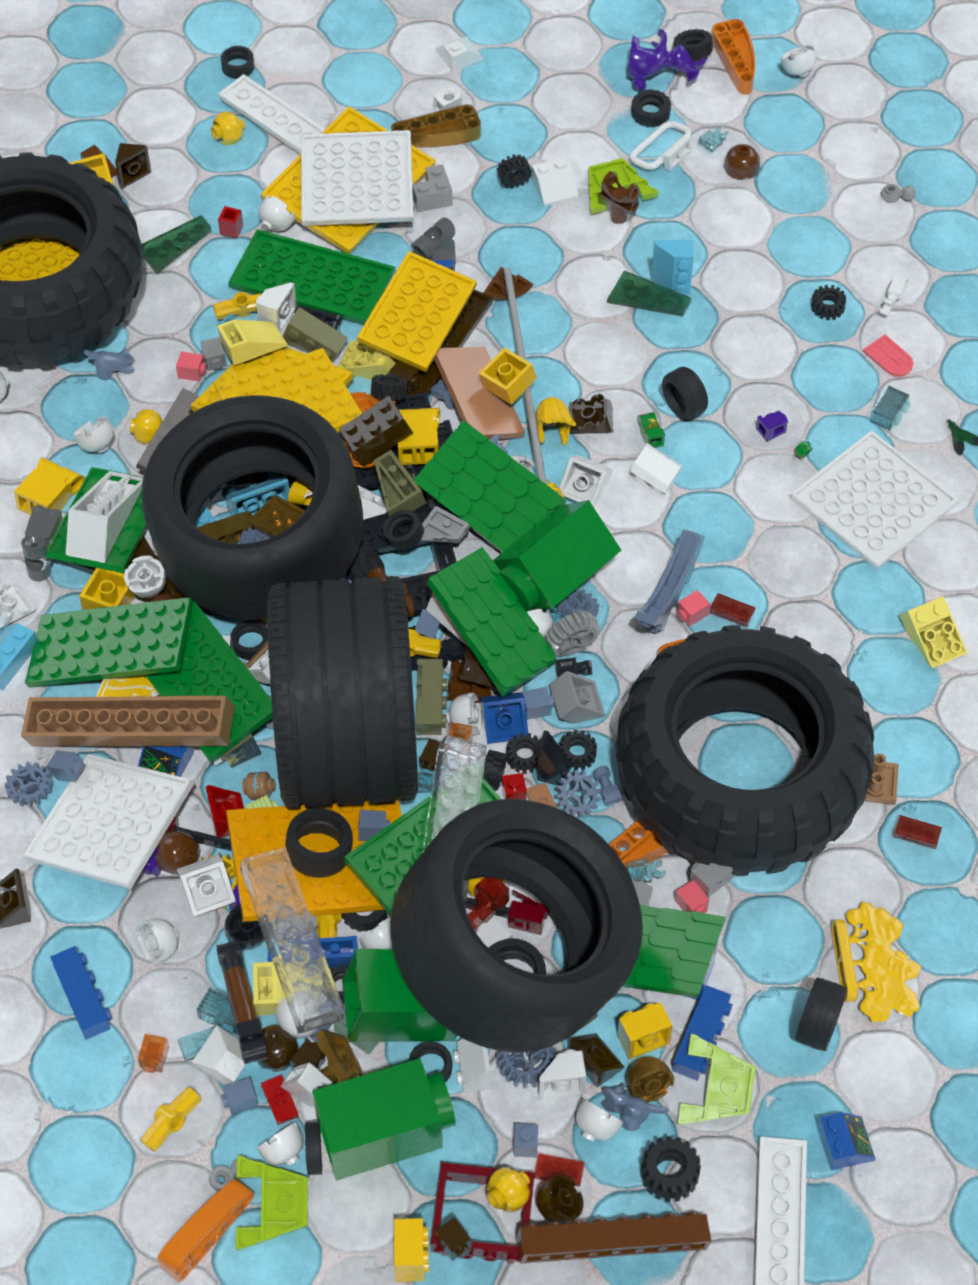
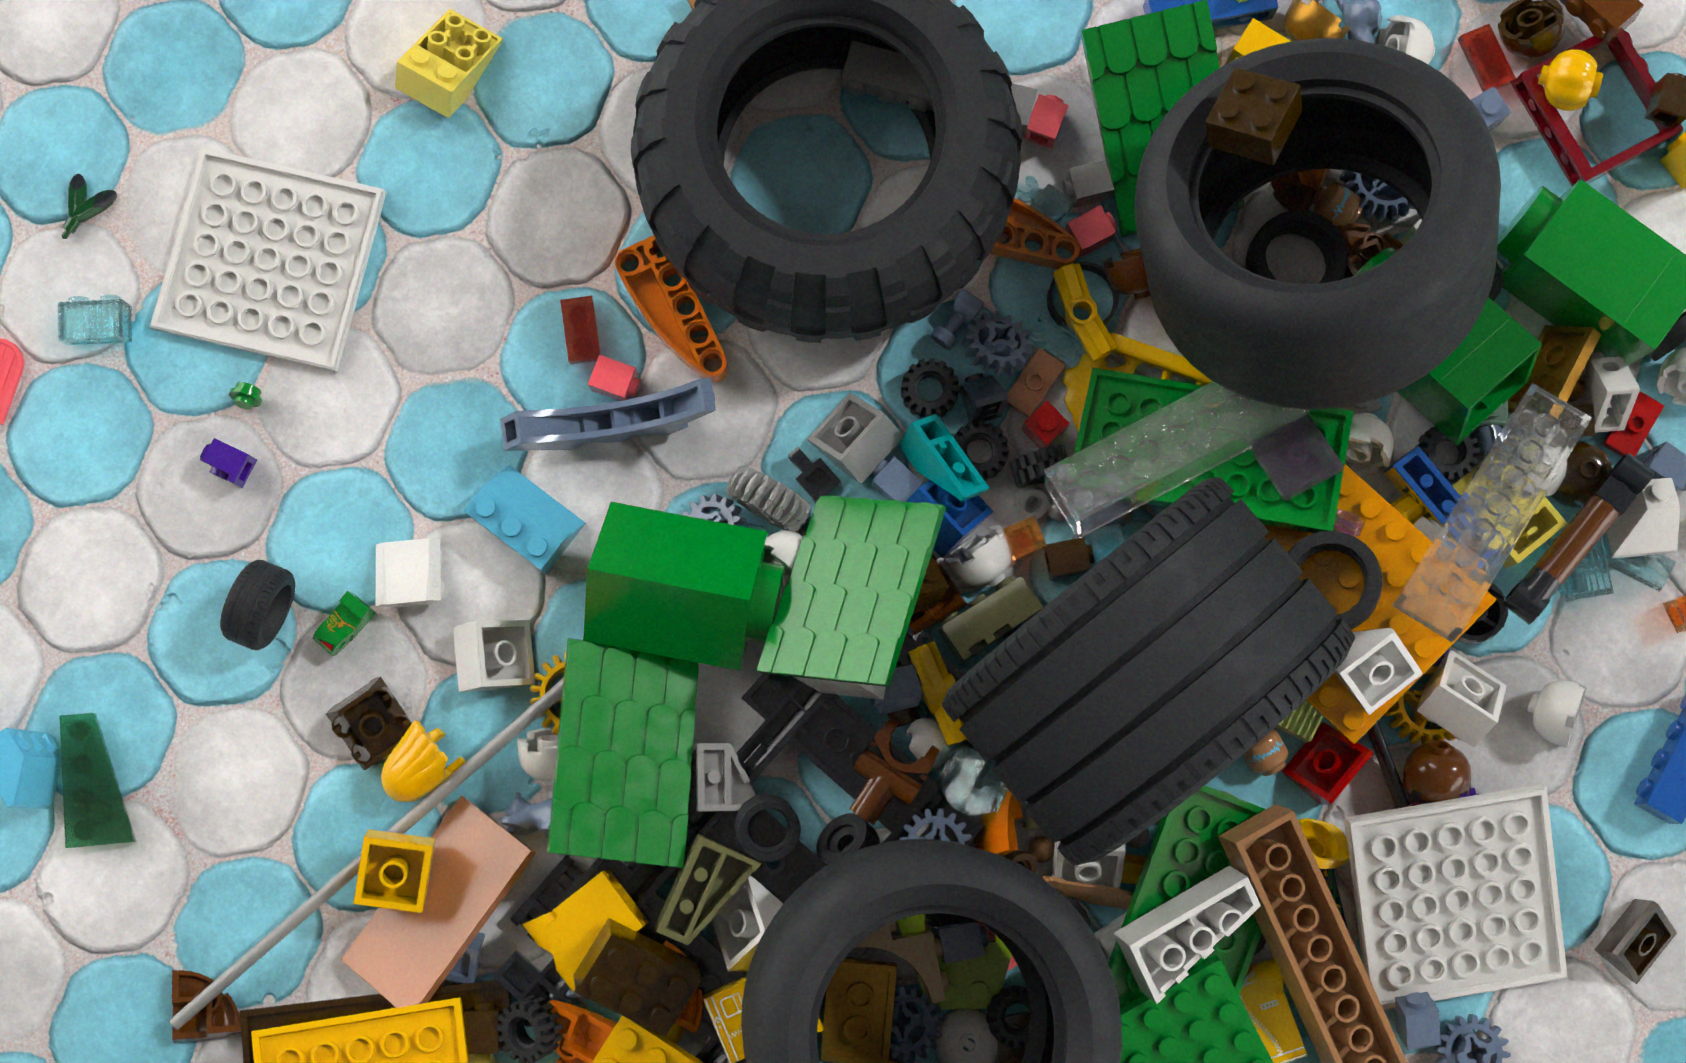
camera: 125 degrees left, 25 degrees up
none -> medium azure slope [464,465,586,574]
none -> teal slope [899,414,989,501]
none -> white wedge [1114,865,1261,1004]
none -> dark brown brick [1205,67,1302,166]
none -> plate [1250,414,1344,501]
none -> yellow hat [1298,818,1349,869]
none -> tile [1334,509,1365,537]
none -> white slope [1334,628,1423,715]

